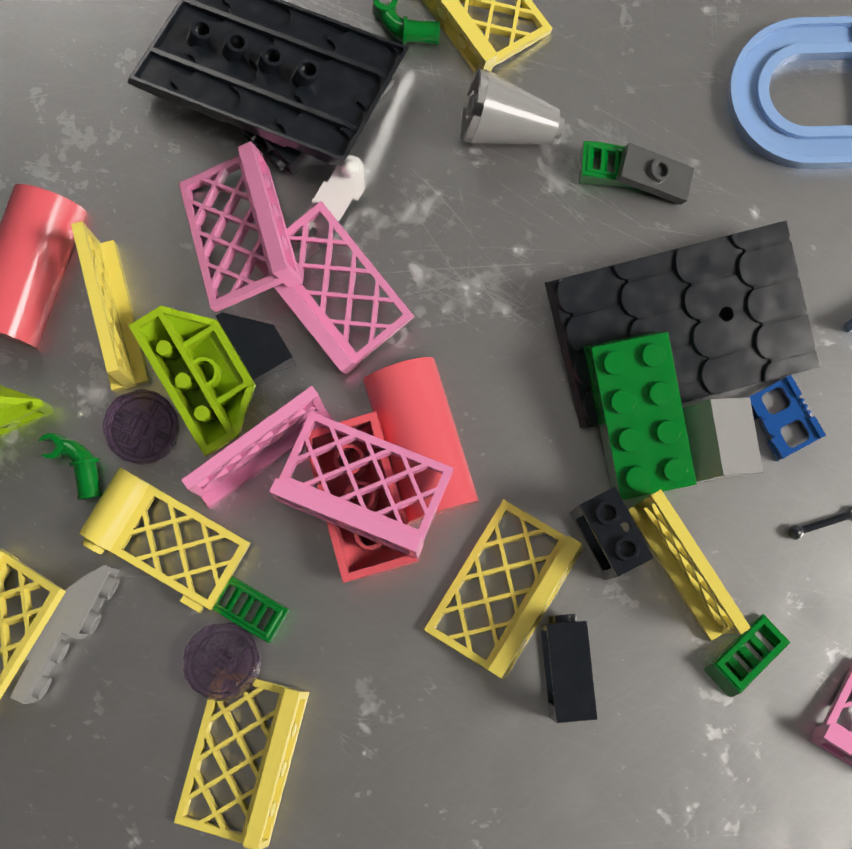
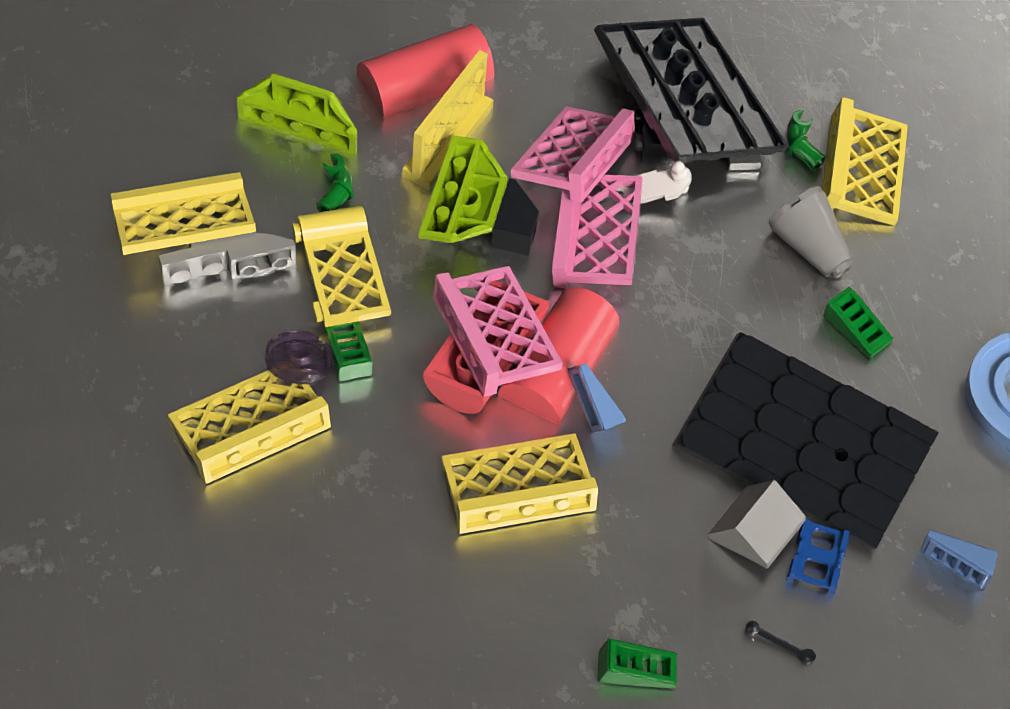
camera: 40 degrees right, 25 degrees down
clear purple tile [103,389,180,465] -> none
bright pink fence [181,386,333,509] -> none
black window [540,614,597,723] -> none
black window [570,487,653,580] -> none
green brick [584,331,697,500] -> none
dark grey plate [616,143,694,205] -> none
light yellow fence [628,490,751,641] -> none
none -> medium blue slope [568,363,626,432]

